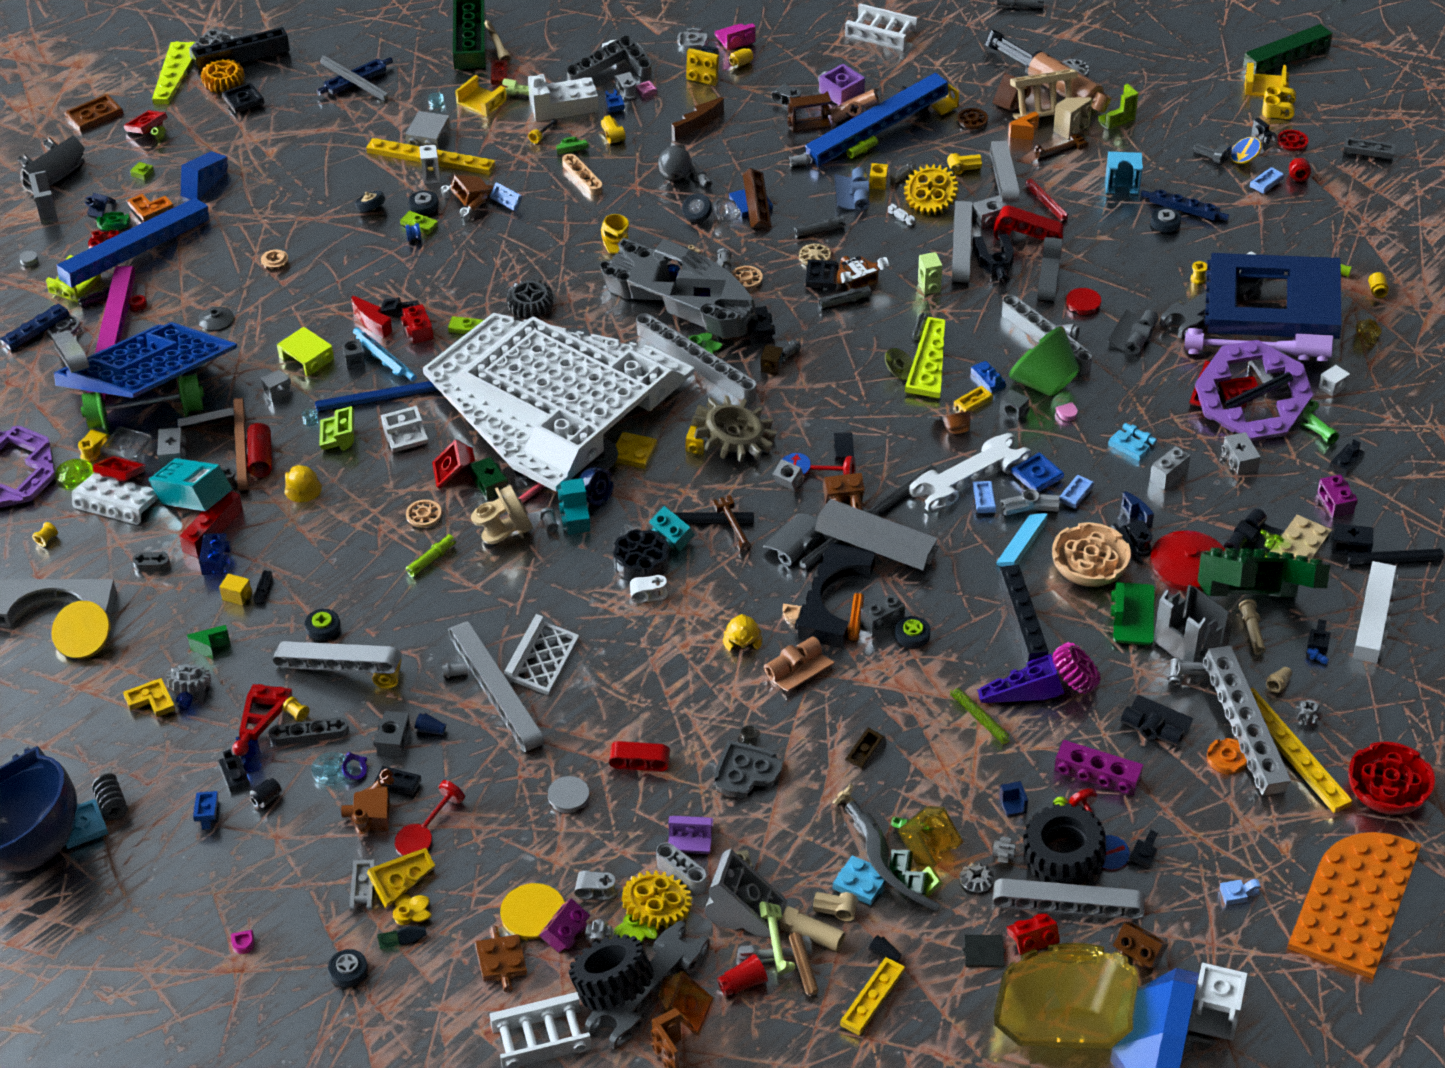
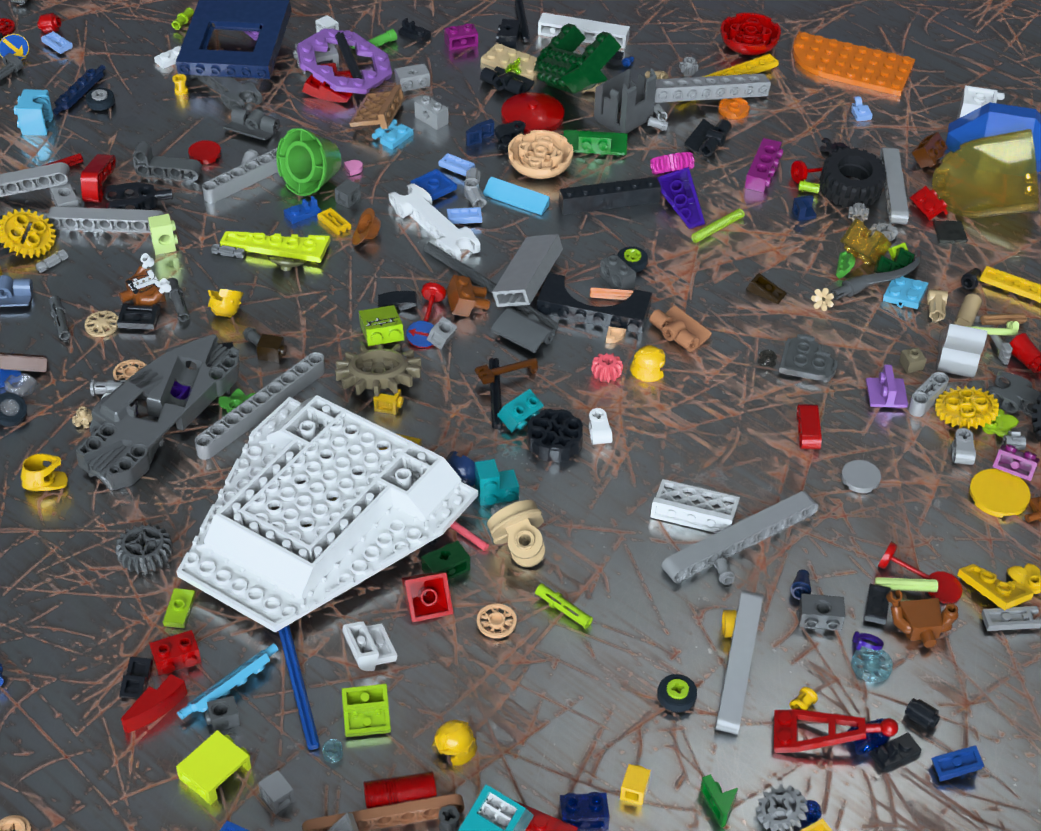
camera: 95 degrees left, 0 degrees up
black axle [253,570,273,603] -> none
dark grey beam [268,717,349,746] -> none
lavender bar [1185,328,1334,361] -> none
none -> yellow helmet [208,289,244,318]
none -> medium nougat fence [349,85,405,129]
none -> lime brick [359,305,404,346]
none -> coral gear [591,352,623,383]
none -> yellowish green axle [875,577,938,592]

